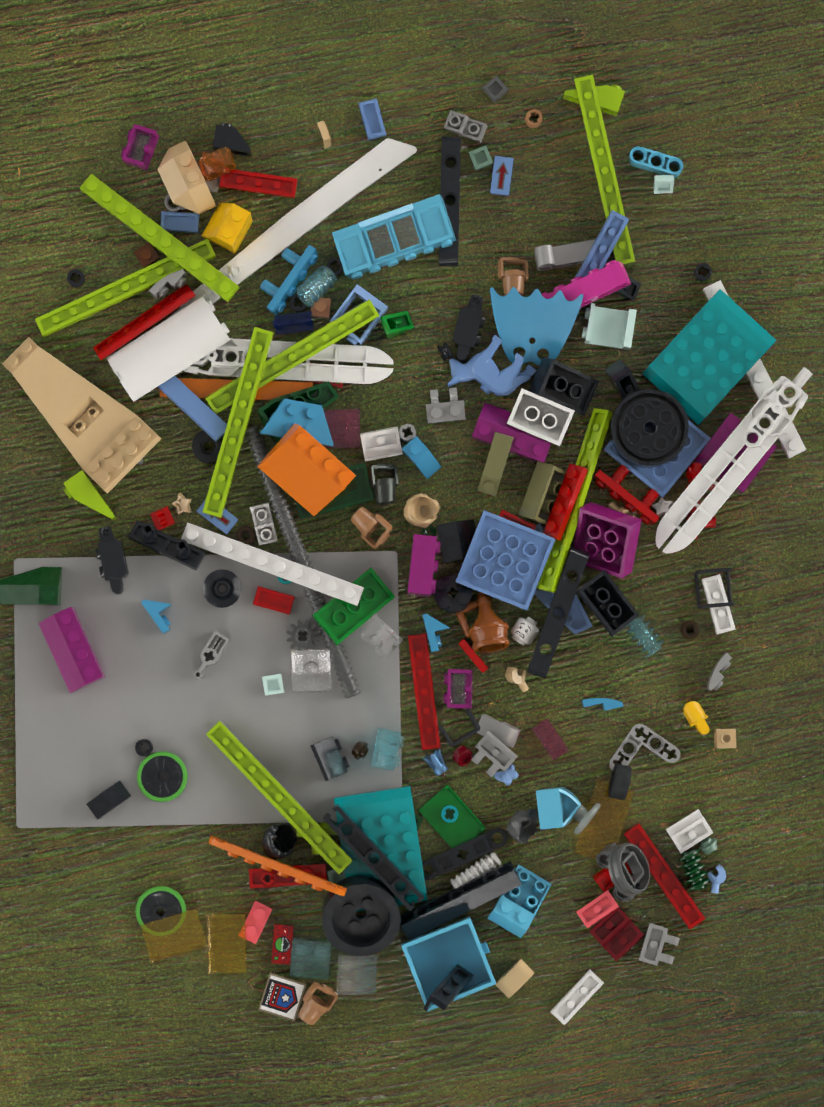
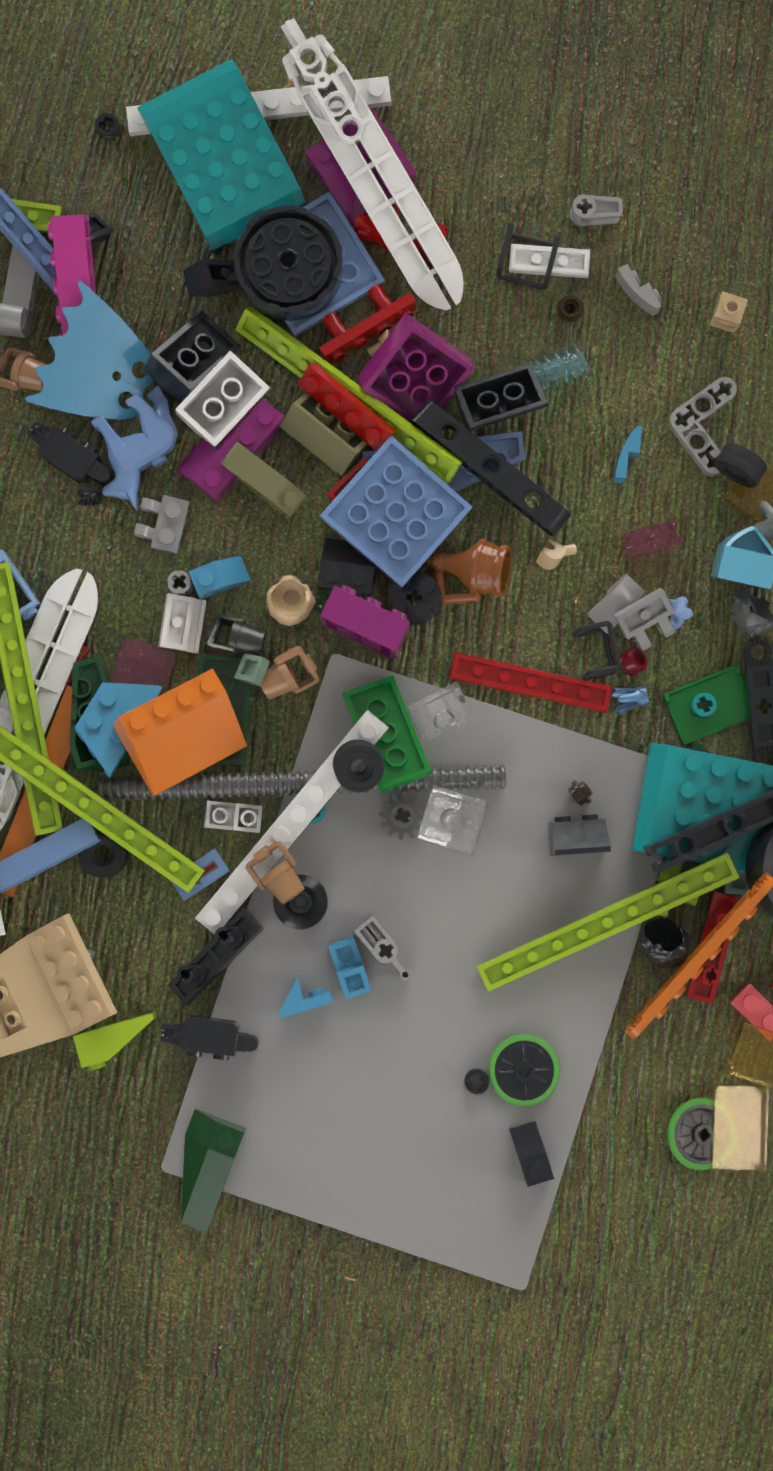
camera: 70 degrees left, 0 degrees up
magenta slope [38,607,105,693] -> none
red tile [150,506,175,531] -> none
tan piece [172,493,192,515] -> none
dark brown plate [236,526,256,545] -> none
red tile [253,586,295,615] -> none
light aqua plate [262,674,284,696] -> none
clear light blue slope [371,728,404,771] -> none
green slope [380,311,414,339] -> none
dark azure slope [422,614,449,653] -> none
magenta window [444,669,473,709] -> none
red tile [459,638,489,673] -> none
white head [511,617,539,646] -> none
light aqua panel [582,303,637,350] -> none
white piece [652,497,674,517] -> none
yellow arm [683,701,710,735] -> none
none -> sand green plate [234,653,270,686]
none -> medium nougat piece [246,841,305,905]
none -> dark azure slope [328,935,372,999]
none -> black tyre [333,739,384,792]
none -> light grey piece [569,194,623,227]

